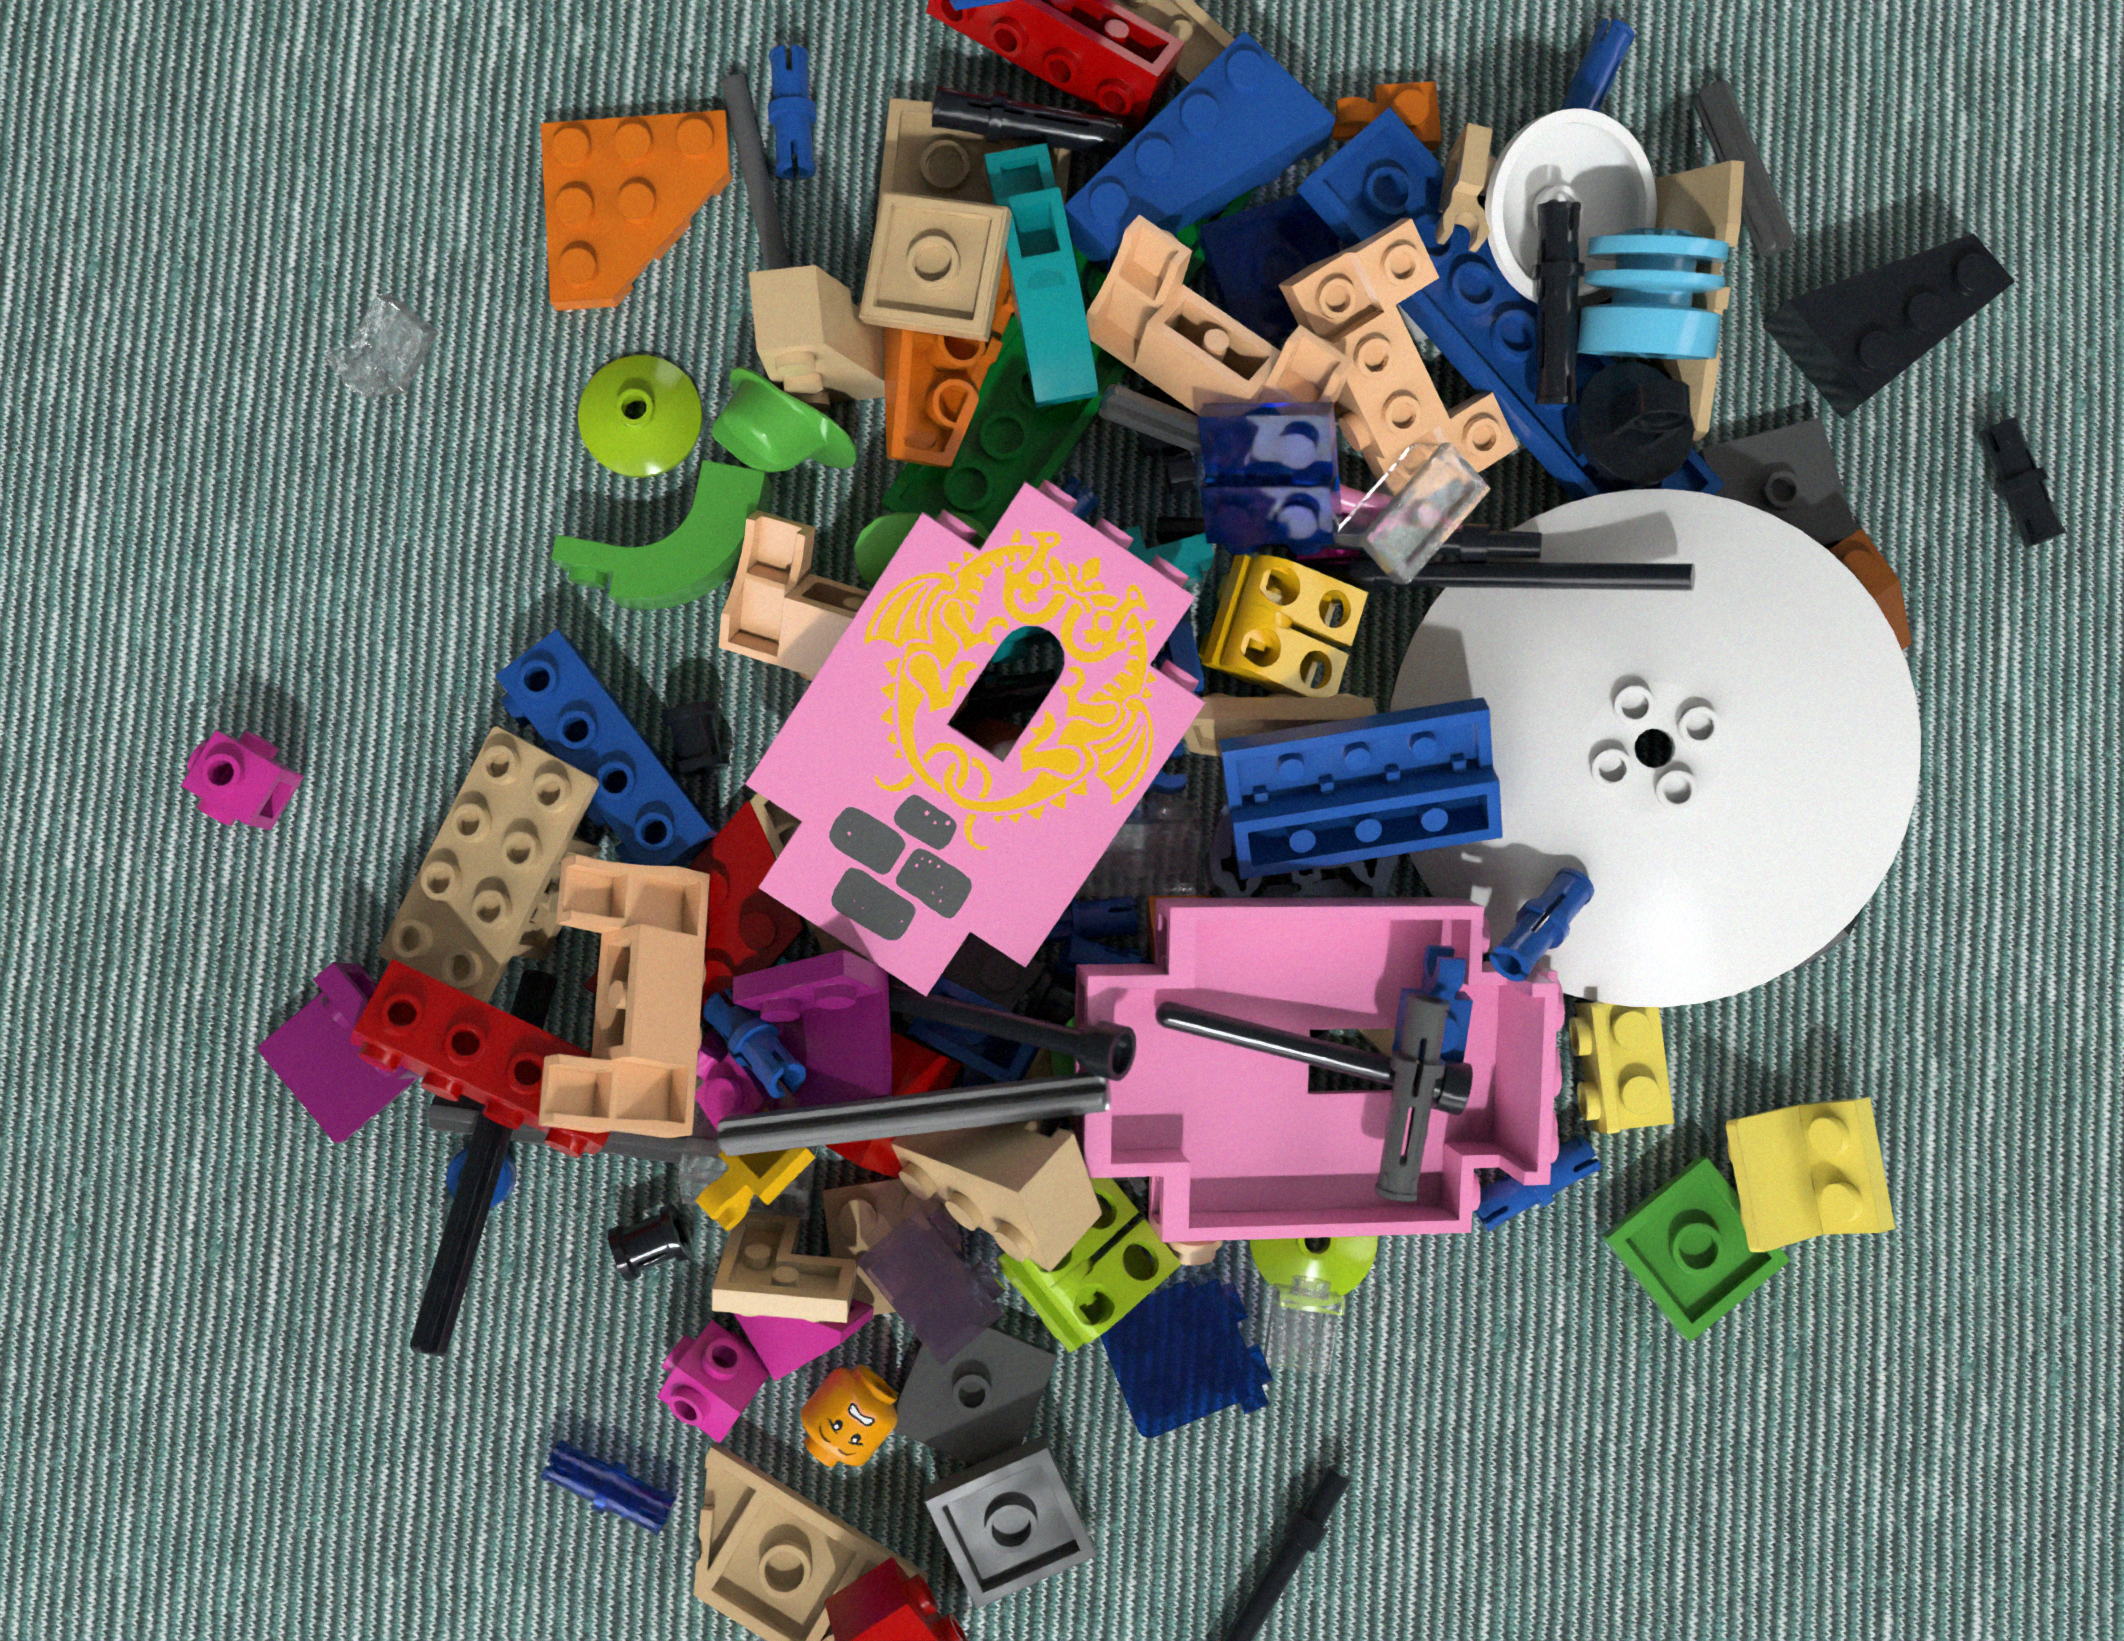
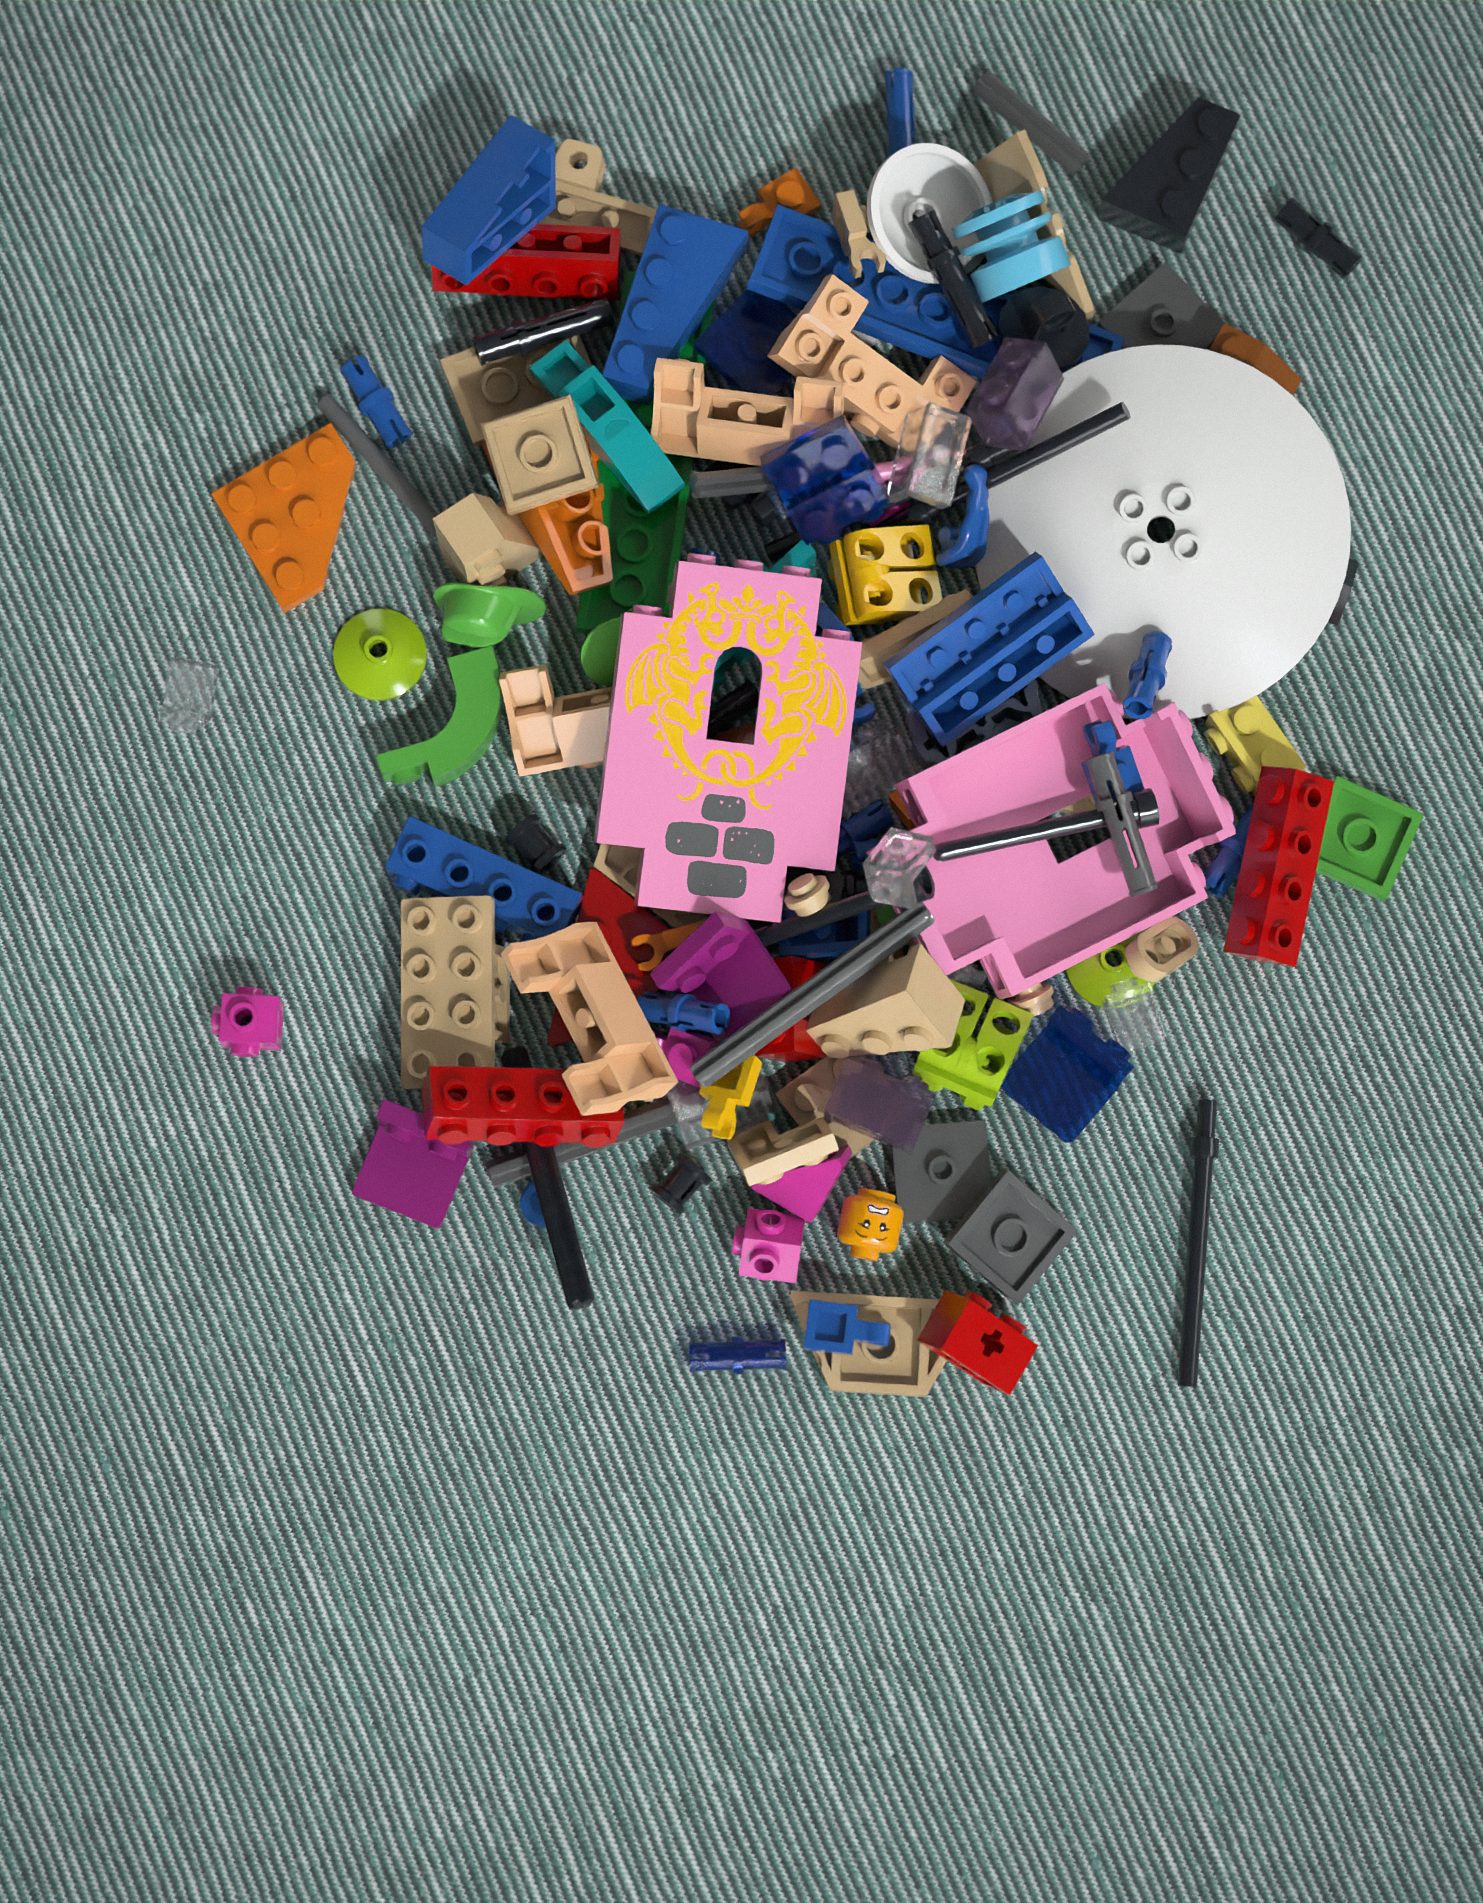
camera: 25 degrees left, 5 degrees down
light yellow bracket [1726,1097,1895,1252] -> none
none -> orange plate [631,919,707,971]
none -> tan plate [784,873,831,917]
none -> blue plate [804,1300,891,1356]
none -> clear bracket [863,828,936,909]
none -> blue piece [936,464,990,569]
none -> clear purple brick [966,337,1064,451]
none -> tan plate [1126,916,1199,982]
none -> red brick [1223,766,1335,967]

